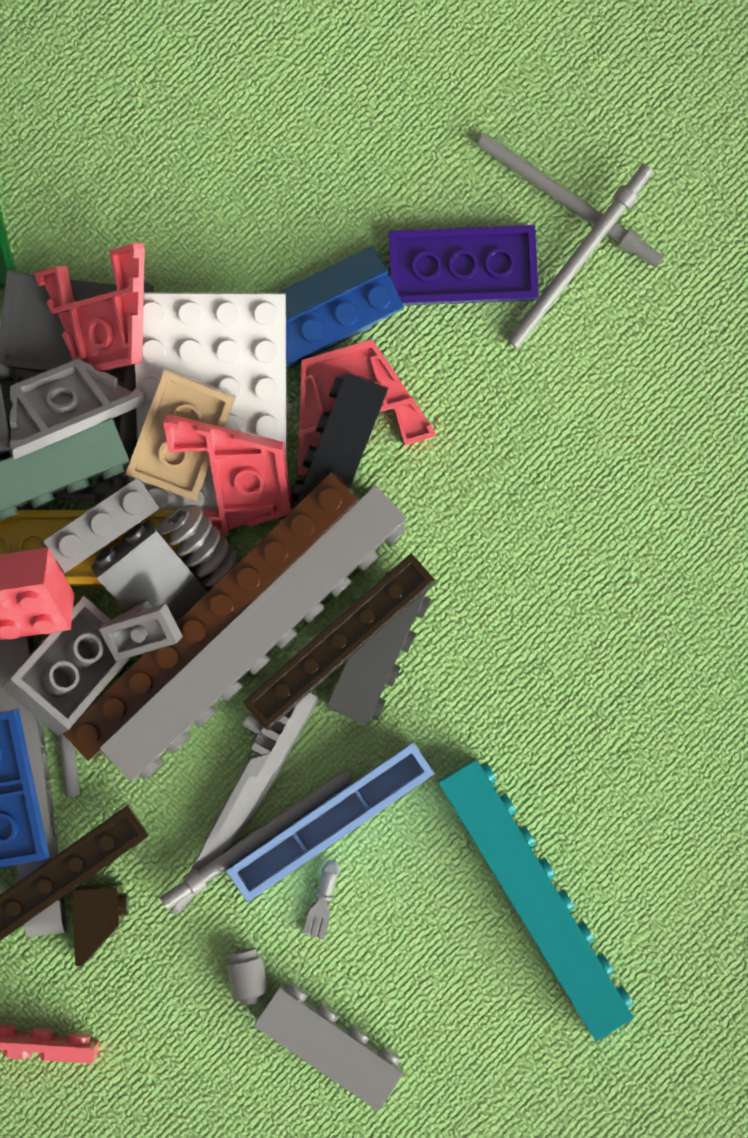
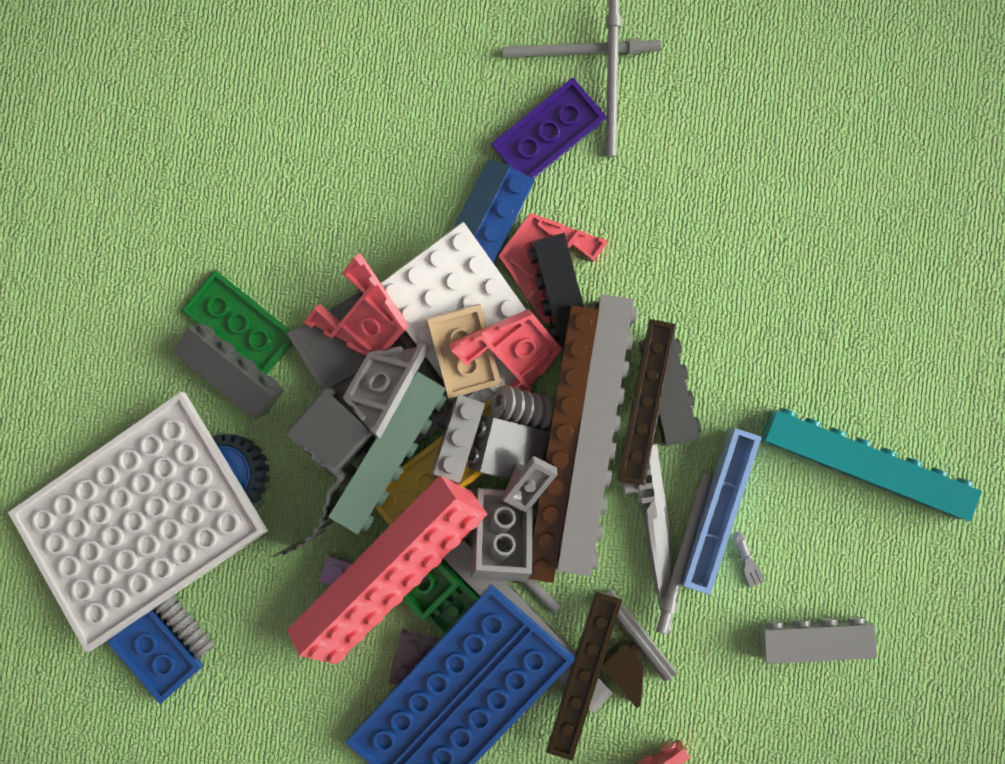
camera: 30 degrees left, 0 degrees up
light grey brick [225,948,269,1006] -> none
none -> light grey axle [604,589,676,681]

